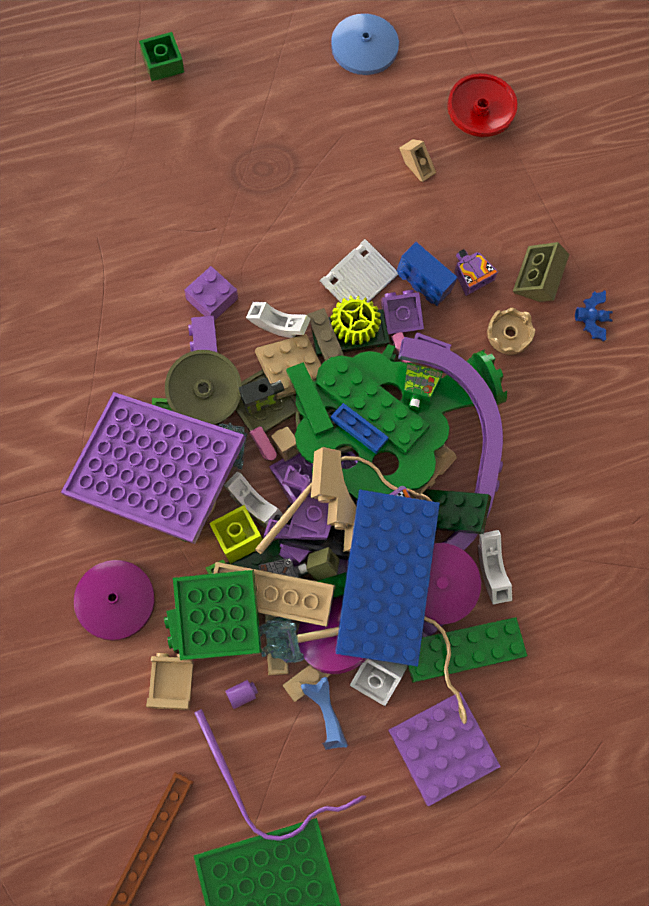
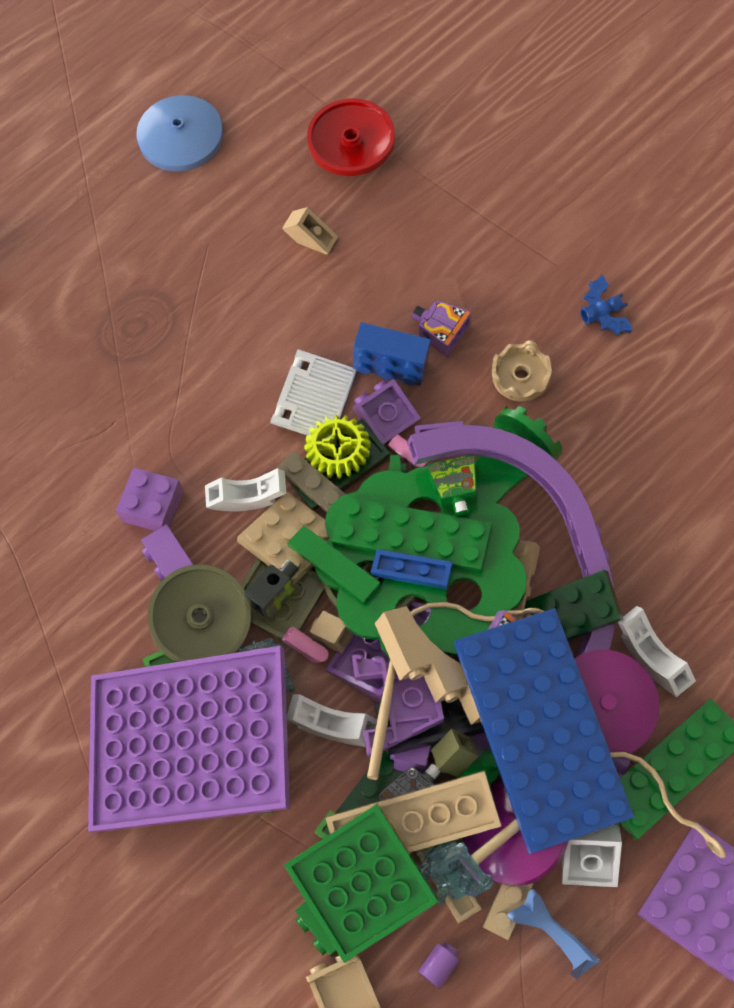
camera: 15 degrees left, 5 degrees down
magenta dish [74,560,155,641] -> none
neon yellow brick [209,505,263,564] -> none
olive slope [513,242,569,302] -> none

